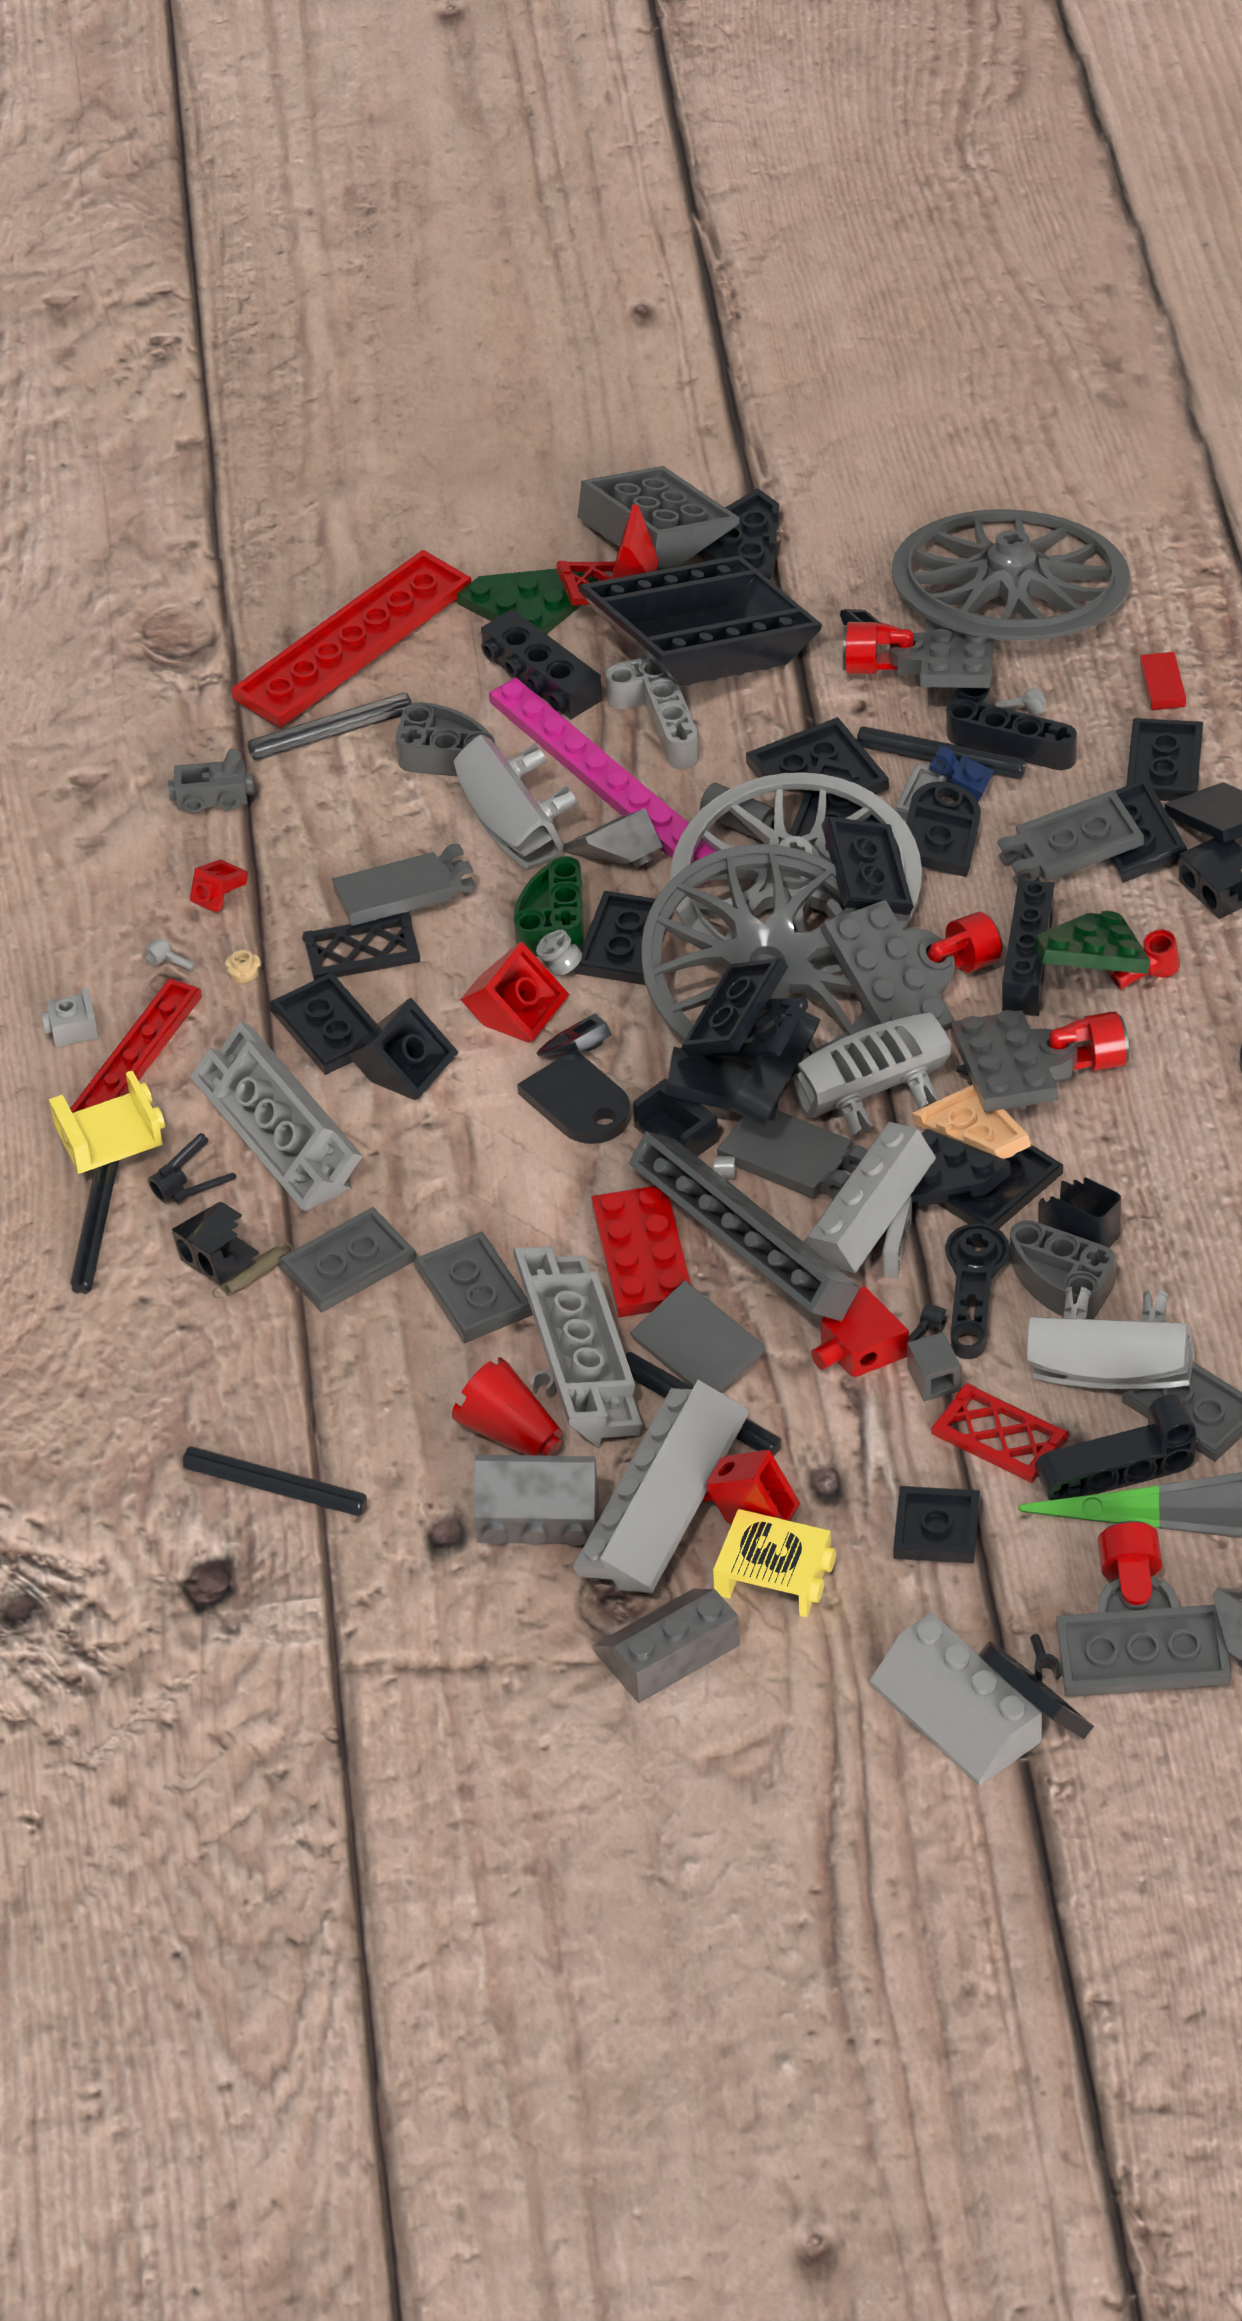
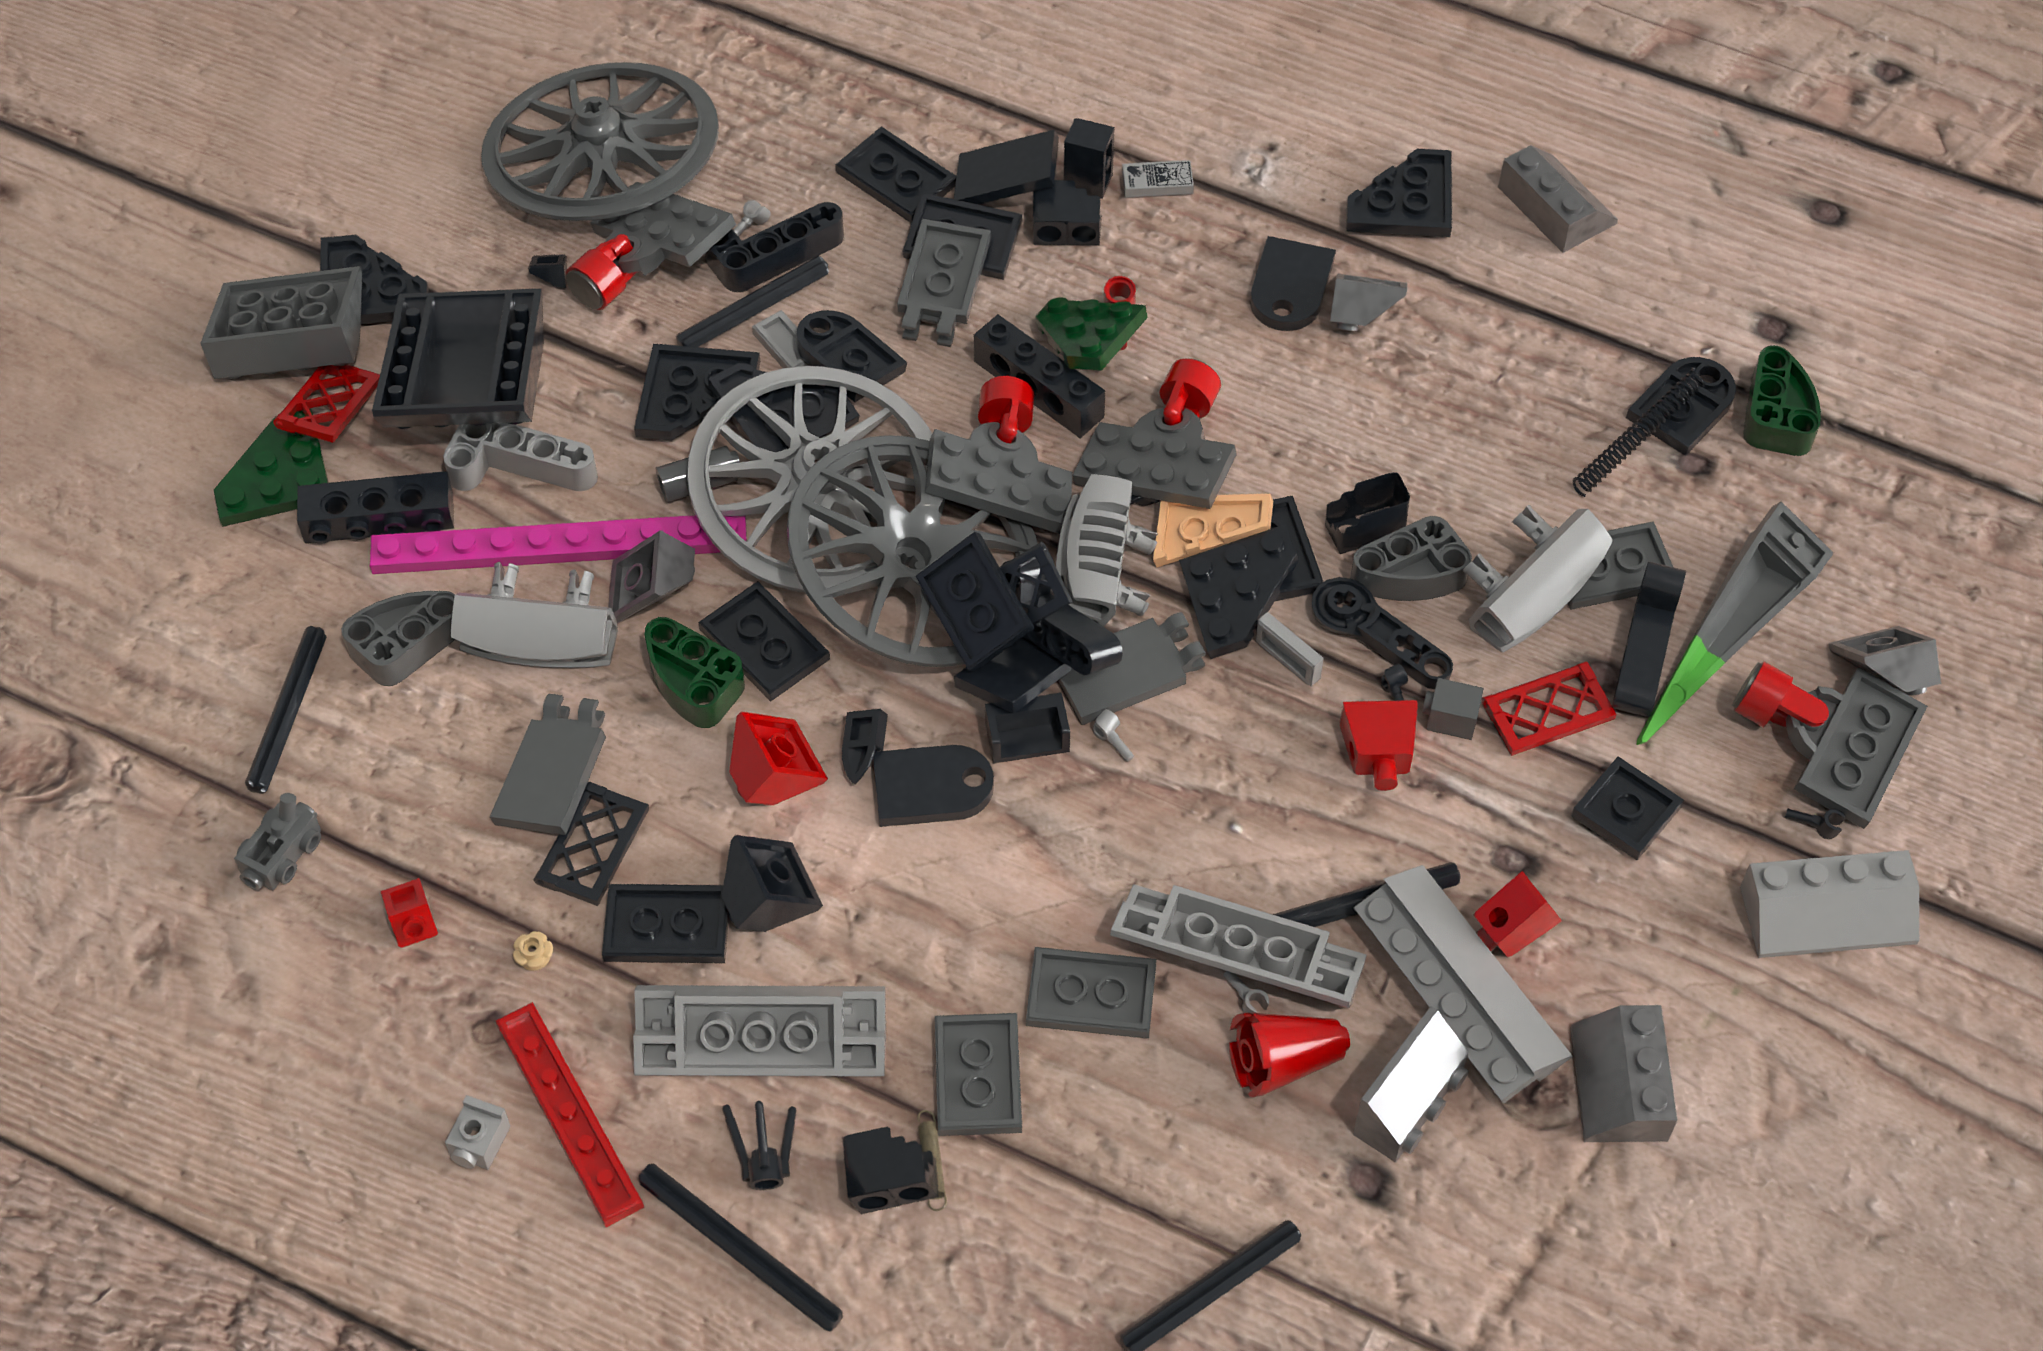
camera: 60 degrees left, 10 degrees up
light yellow panel [49,1070,165,1174] -> none
light grey hand [145,939,196,971] -> none
red plate [231,550,472,728] -> none
light grey wheel [536,929,582,976] -> none
red plate [591,1186,691,1318] -> none
red slope [611,504,659,579] -> none
dark grey brick [628,1131,860,1321] -> none
dark grey tile [630,1281,766,1393] -> none
light yellow panel [713,1509,836,1617] -> none
light grey slope [803,1122,936,1273] -> none
black tile [821,816,914,915] -> none
dark blue plate [928,745,994,802] -> none
black tile [979,1641,1094,1739] -> none
red tile [1140,652,1186,710] -> none

